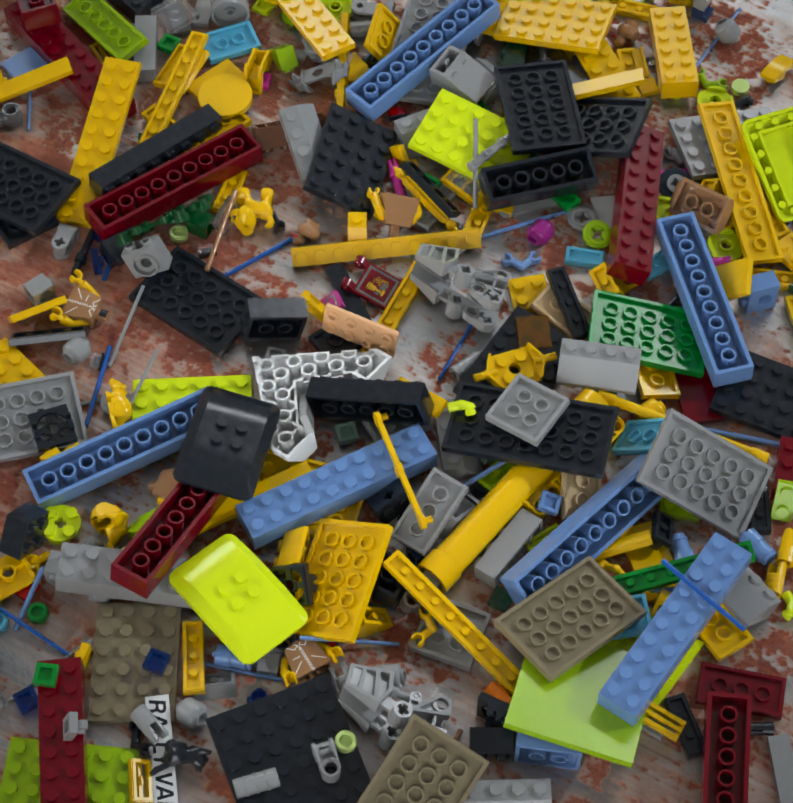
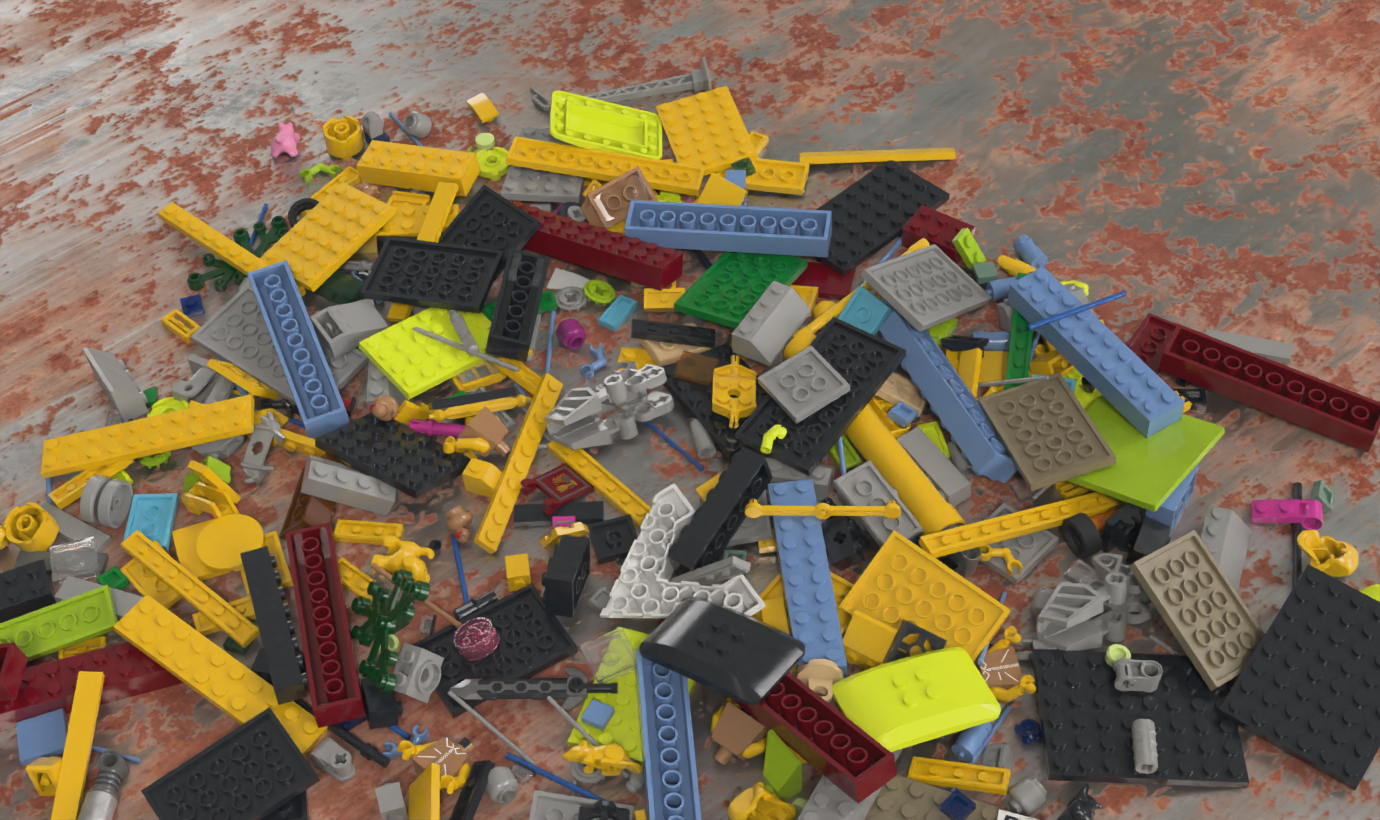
camera: 65 degrees left, 10 degrees down
clear blue plate [90,248,105,275] -> none
light nougat bracket [322,303,399,358] -> none
clear green tile [487,586,513,613] -> none
black arm [734,95,754,110] -> none
none -> yellow tile [187,460,241,505]
none -> yellow tile [333,519,404,545]
none -> medium nougat animal [369,395,399,421]
none -> medium blue arm [382,724,429,760]
none -> sword [450,668,618,710]
none -> black axle [453,590,498,621]
none -> clear pink wheel [453,617,500,661]
none -> yellow brick [505,553,532,592]
none -> clear tile [579,627,636,684]
none -> medium blue tile [581,699,615,731]
none -> tan tile [795,659,844,704]
none -> sand green tile [972,261,998,284]
none -> light grey piece [978,375,1049,388]
none -> black tyre [1062,512,1102,559]

